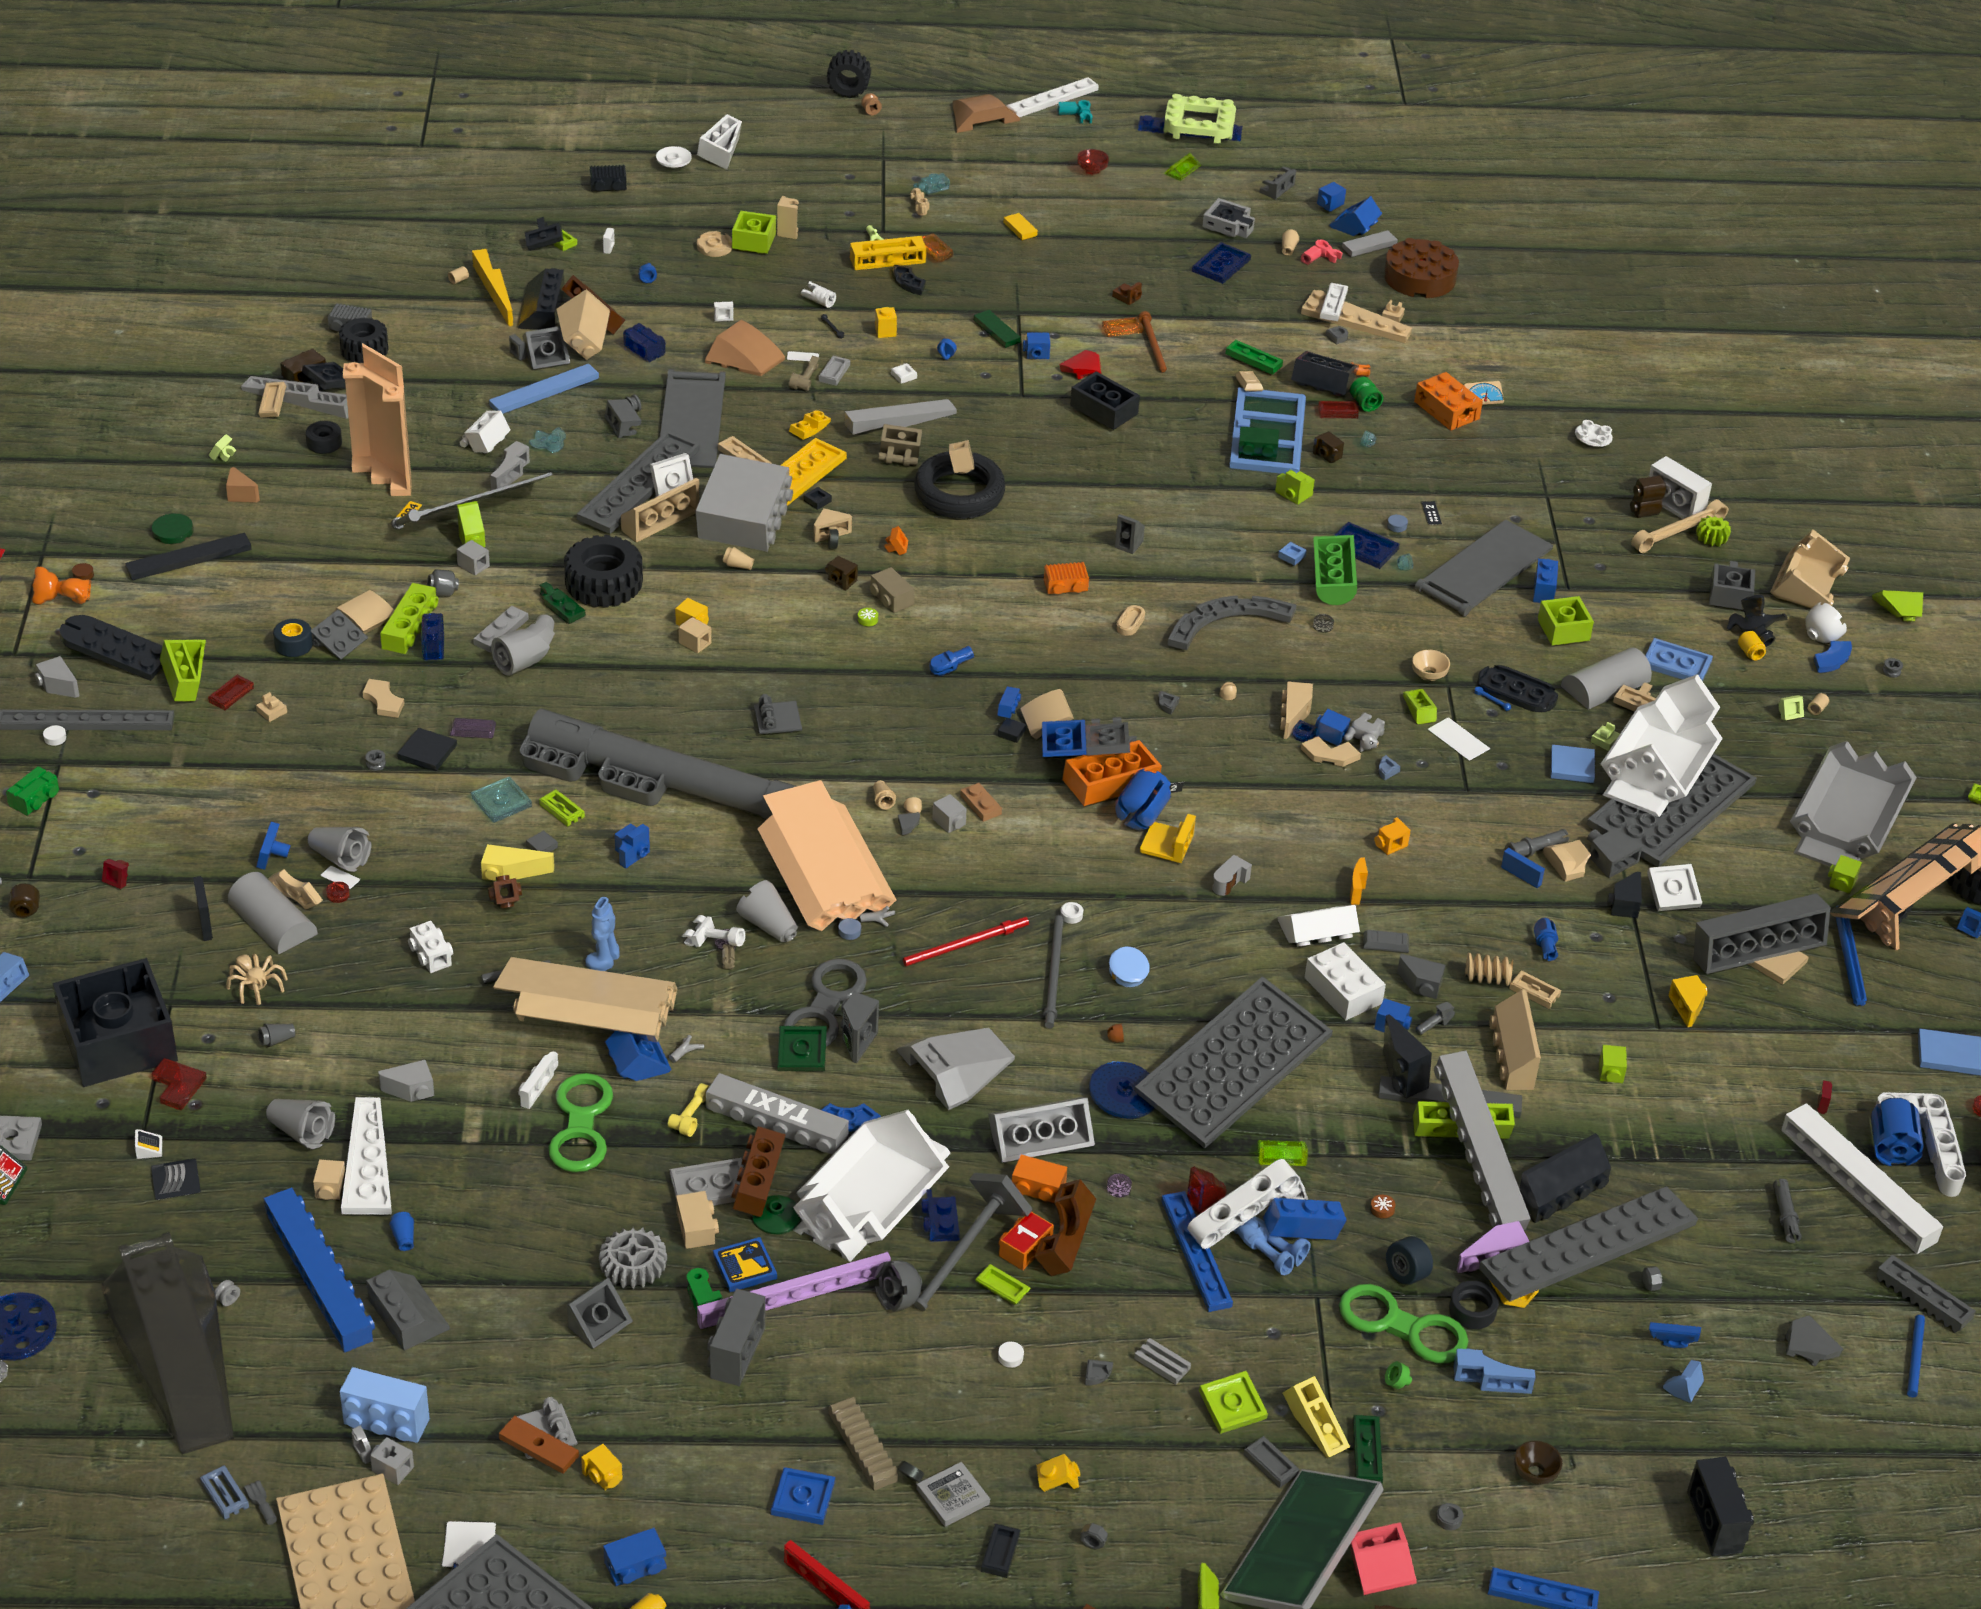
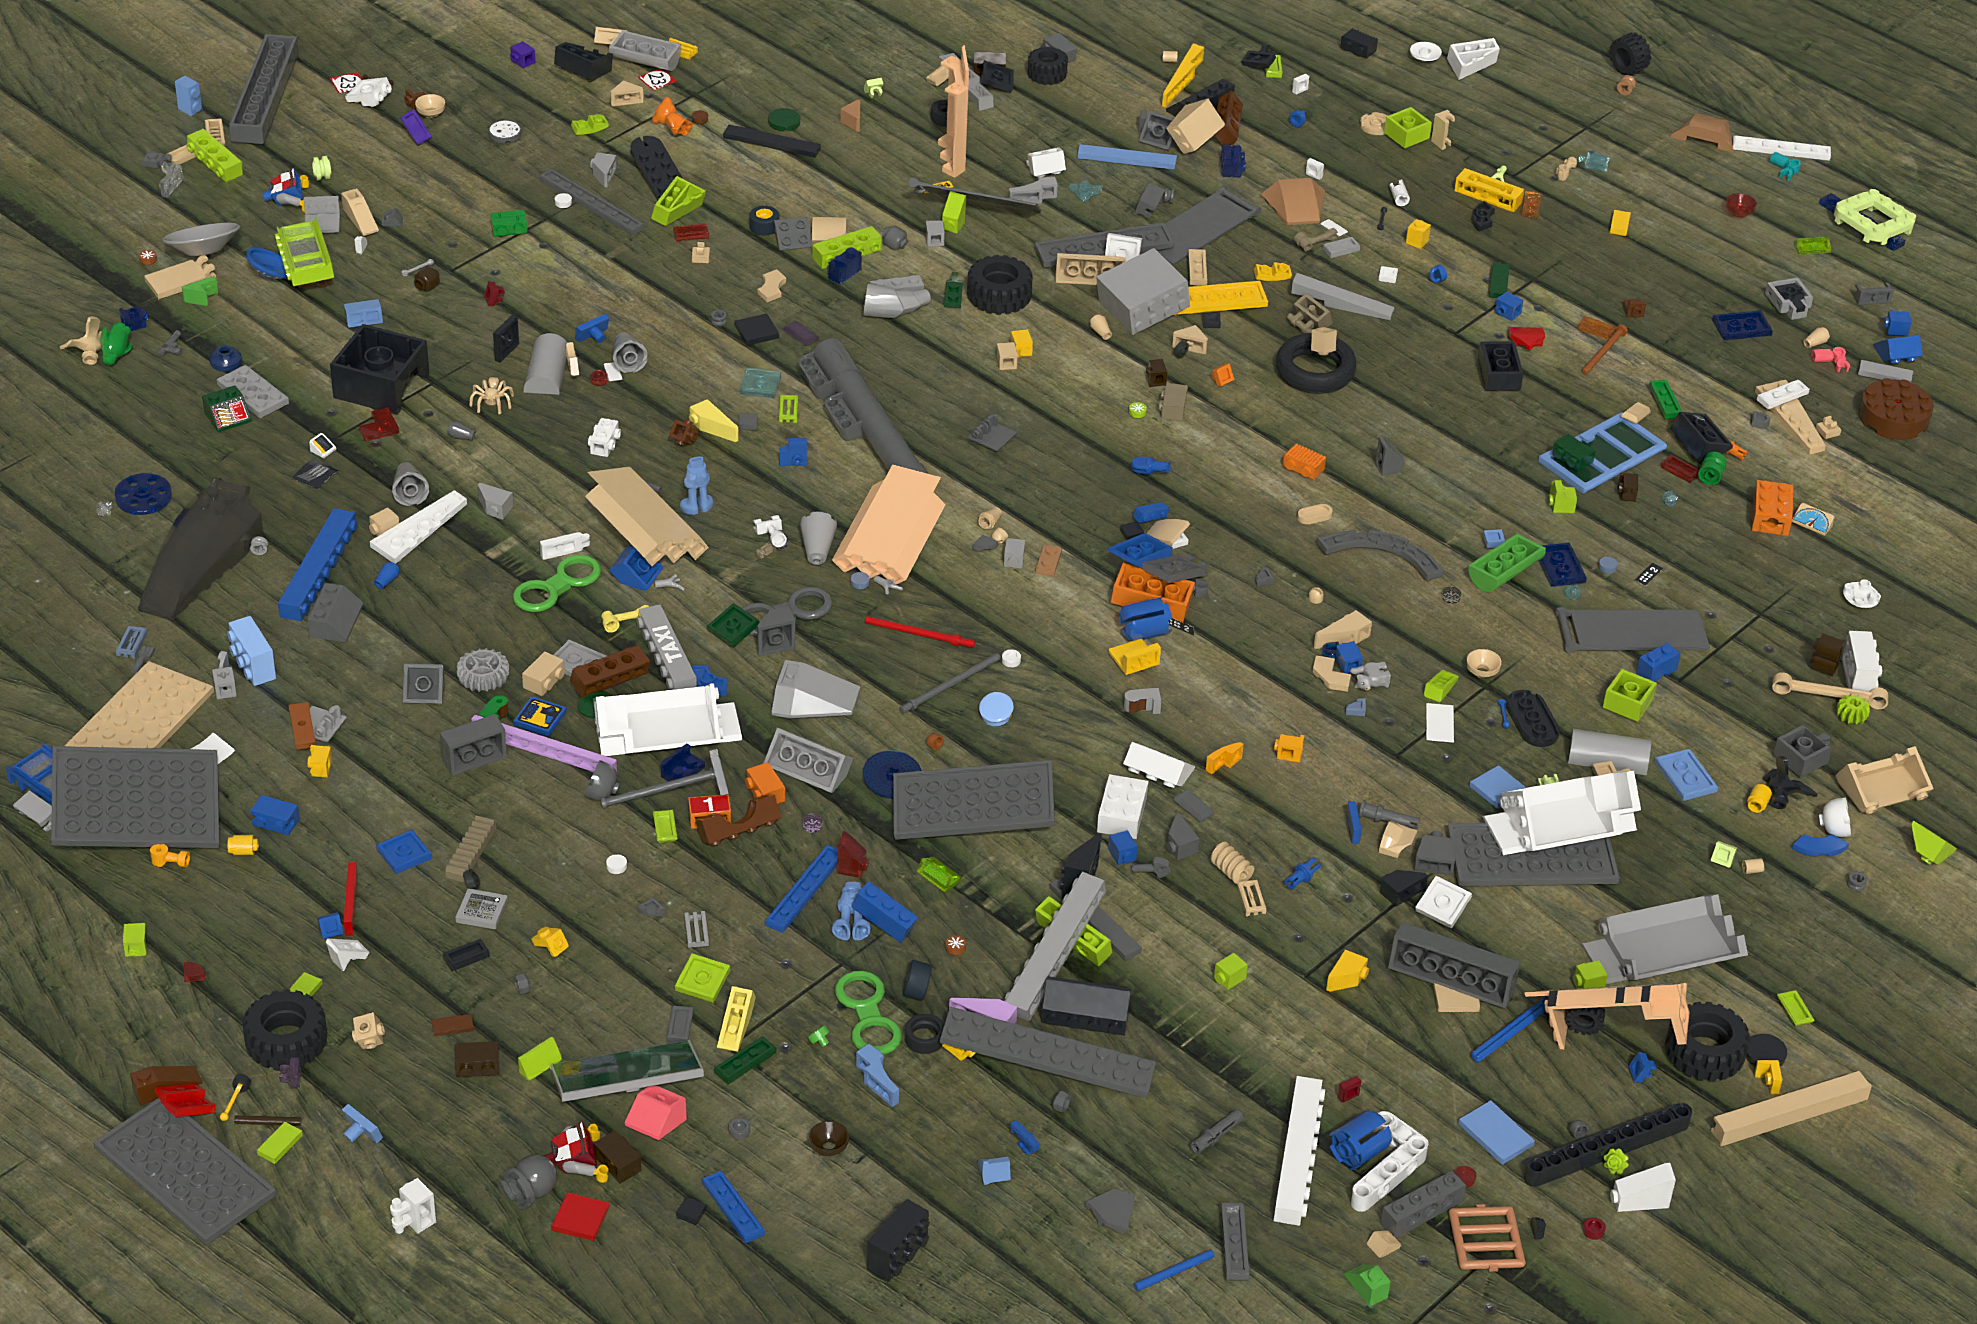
camera: 45 degrees right, 0 degrees up
white beam [1187,1159,1309,1249] -> none
tan slope [1489,990,1541,1090] -> none

